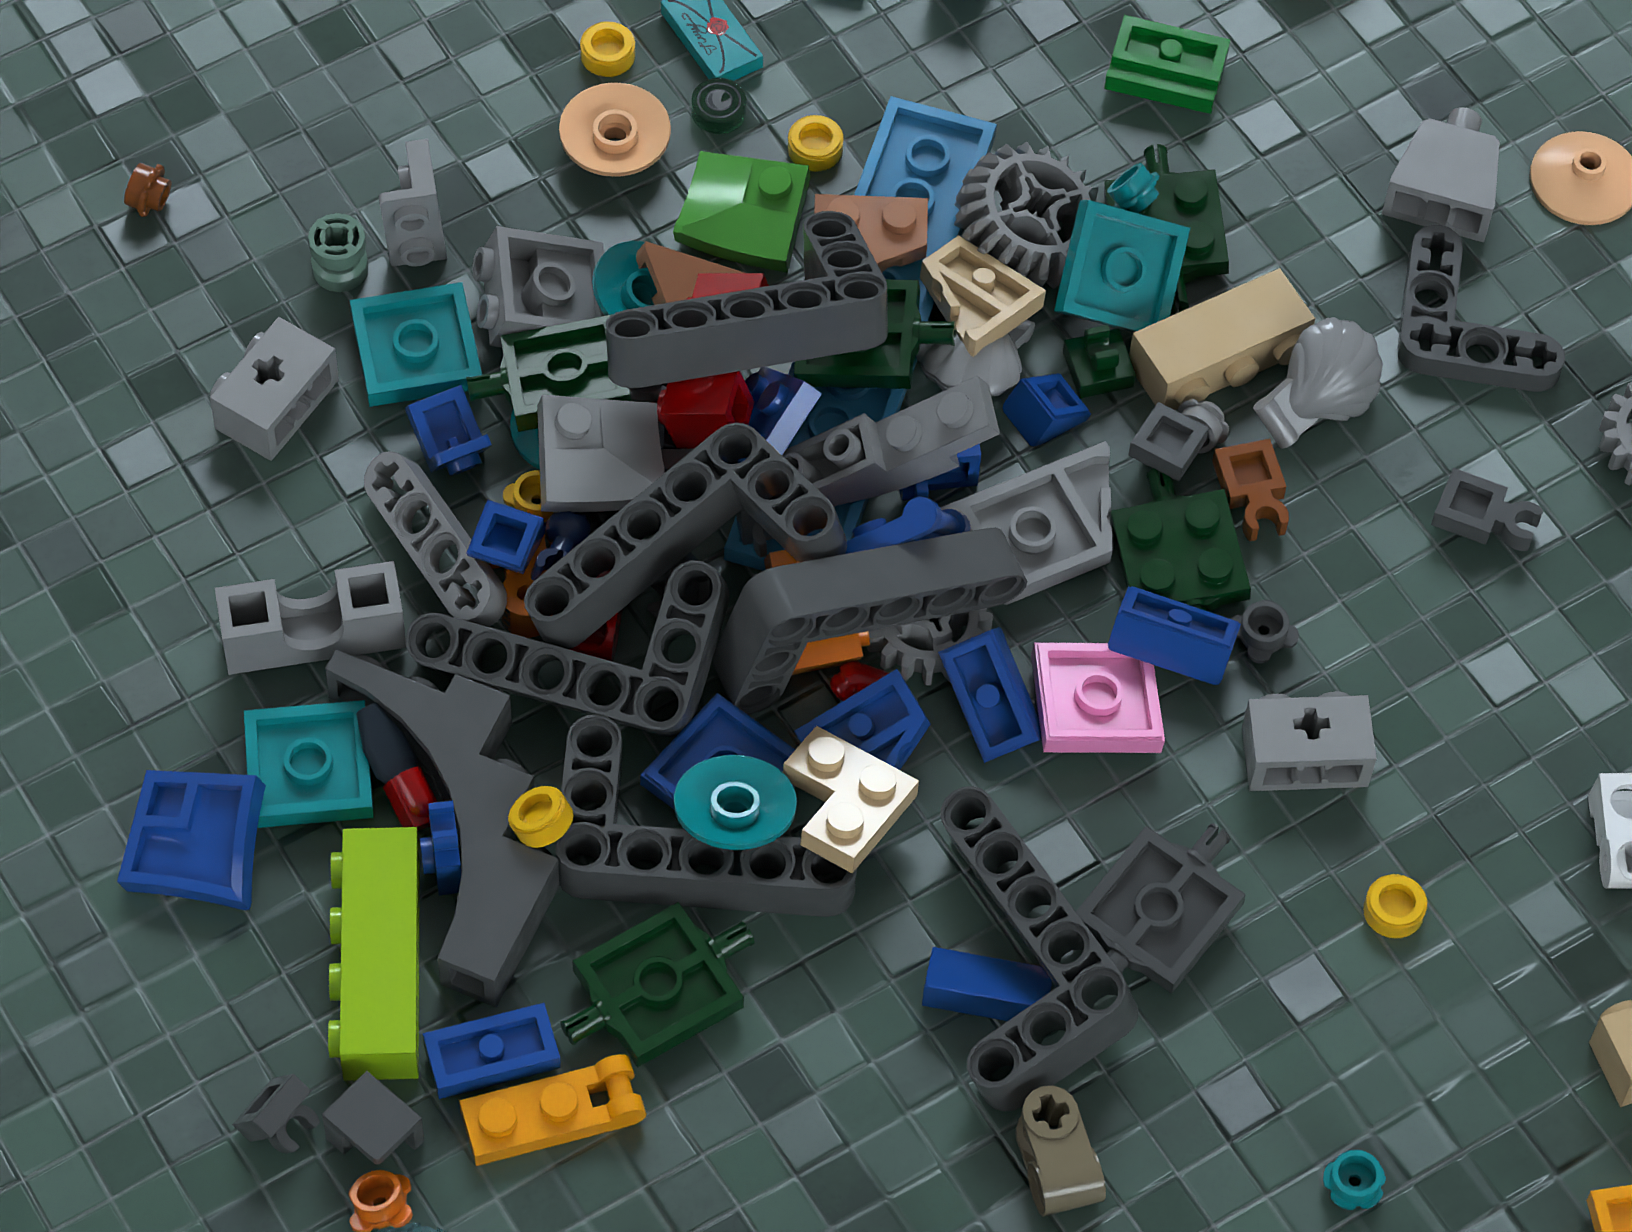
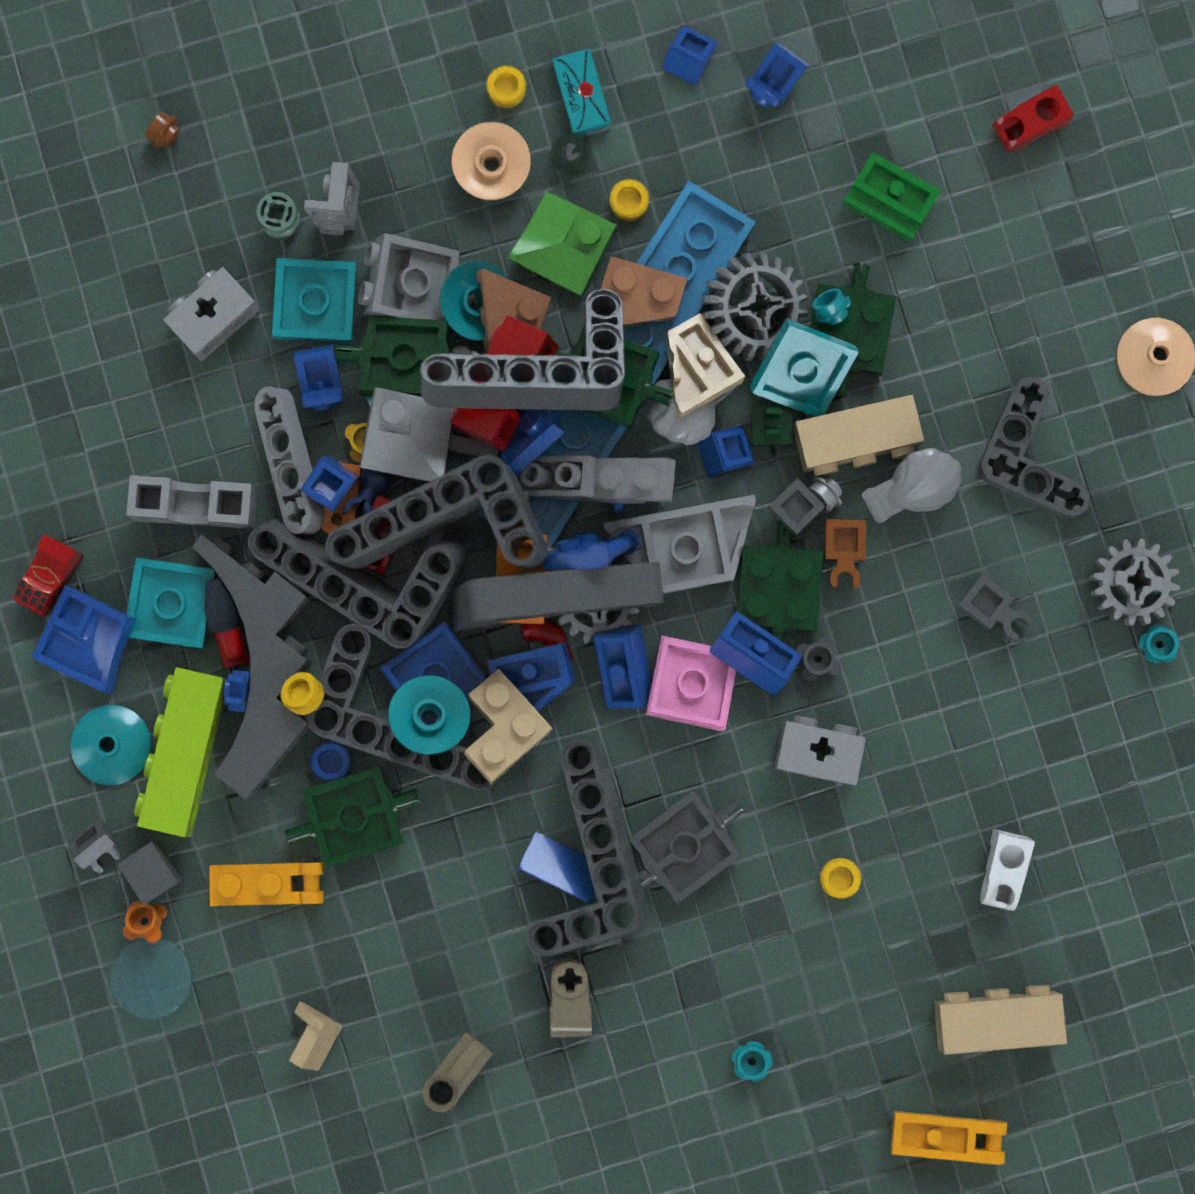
camera: 15 degrees right, 25 degrees up
blue plate [422,1003,561,1099] -> none
light grey torso [1382,107,1500,242] -> none
none -> red leg [14,534,84,617]
none -> teal dish [71,705,152,785]
none -> blue tile [310,741,352,781]

